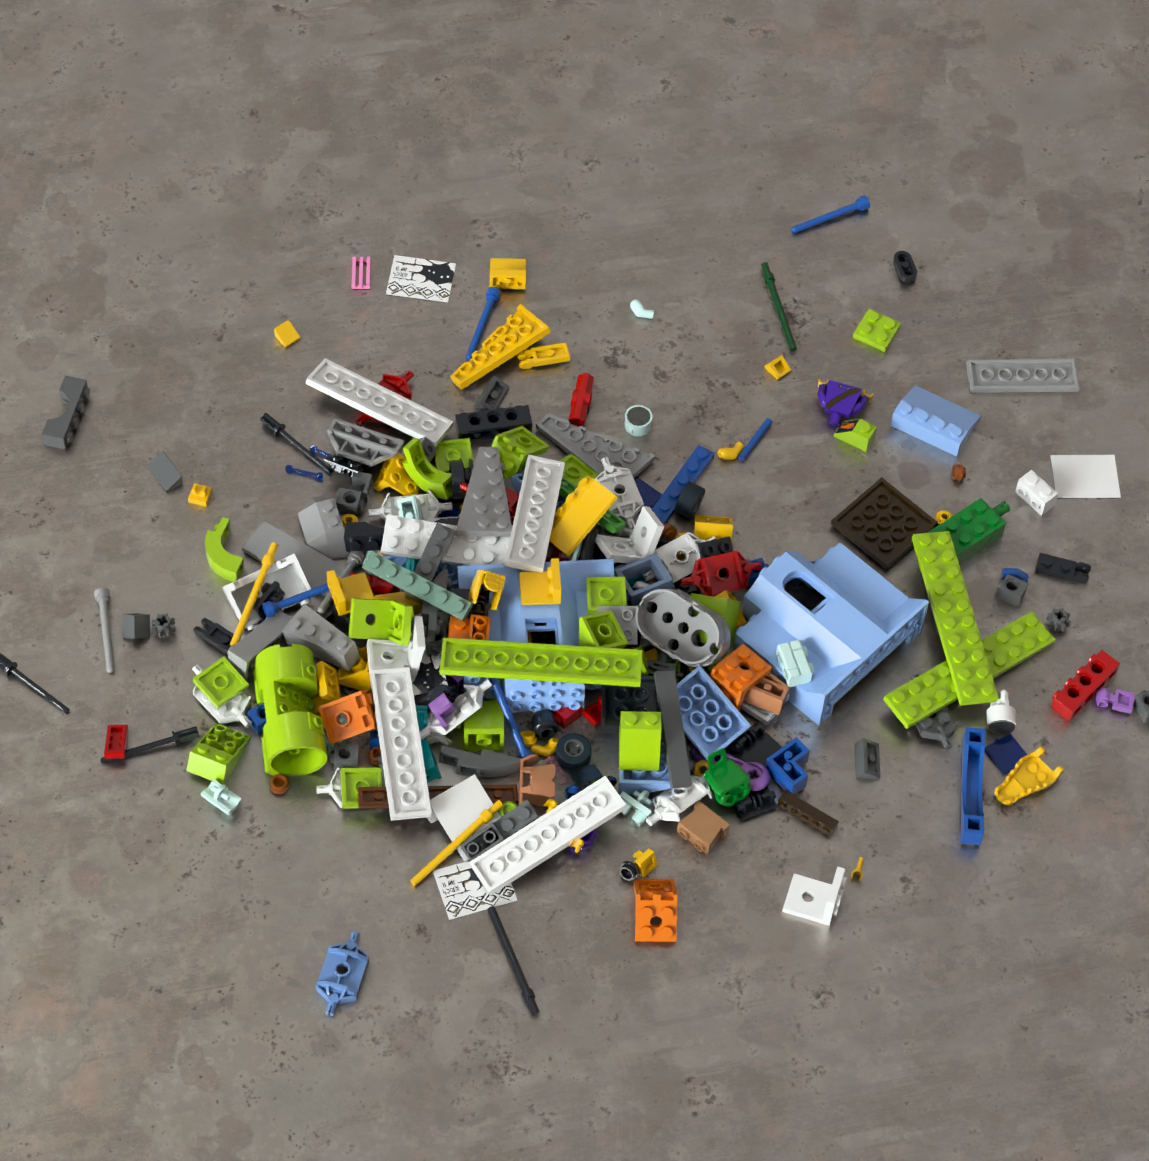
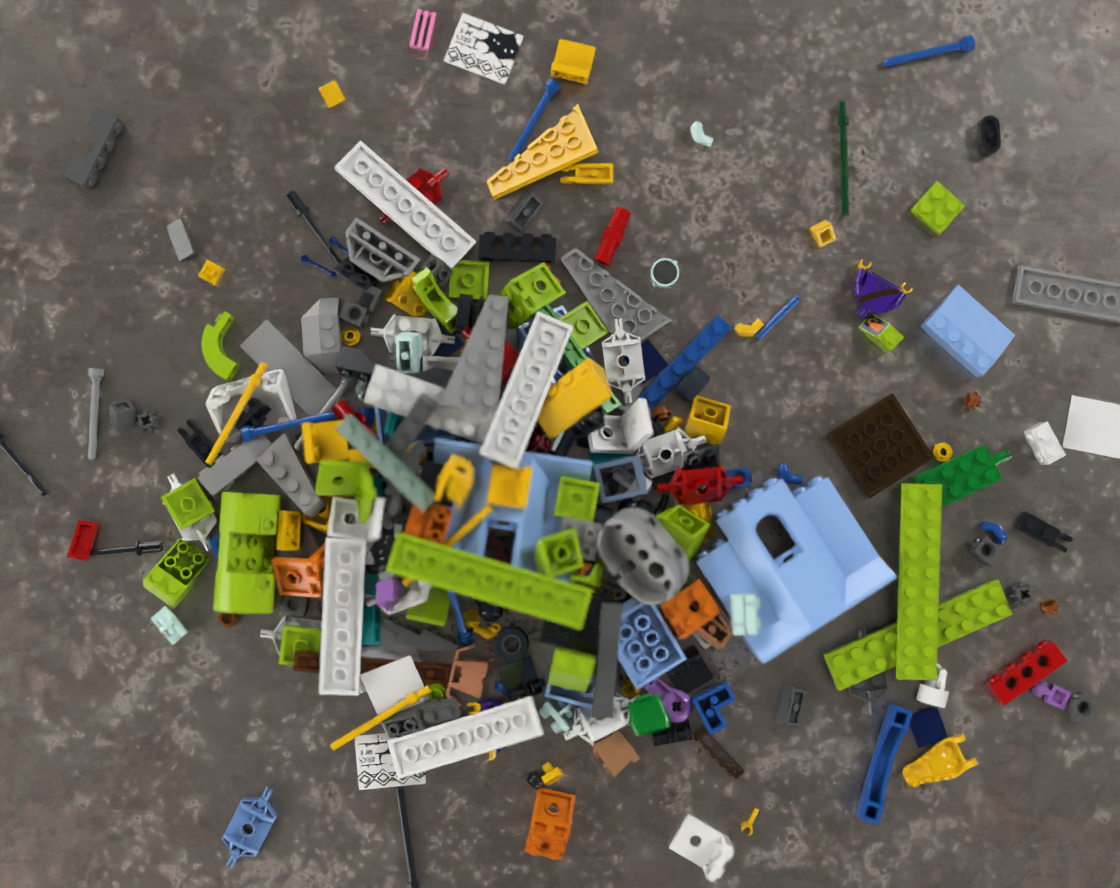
camera: 15 degrees right, 30 degrees up
none -> yellow bar [402,504,493,587]
none -> black hinge [566,404,606,441]
none -> dark orange plate [1041,599,1060,616]

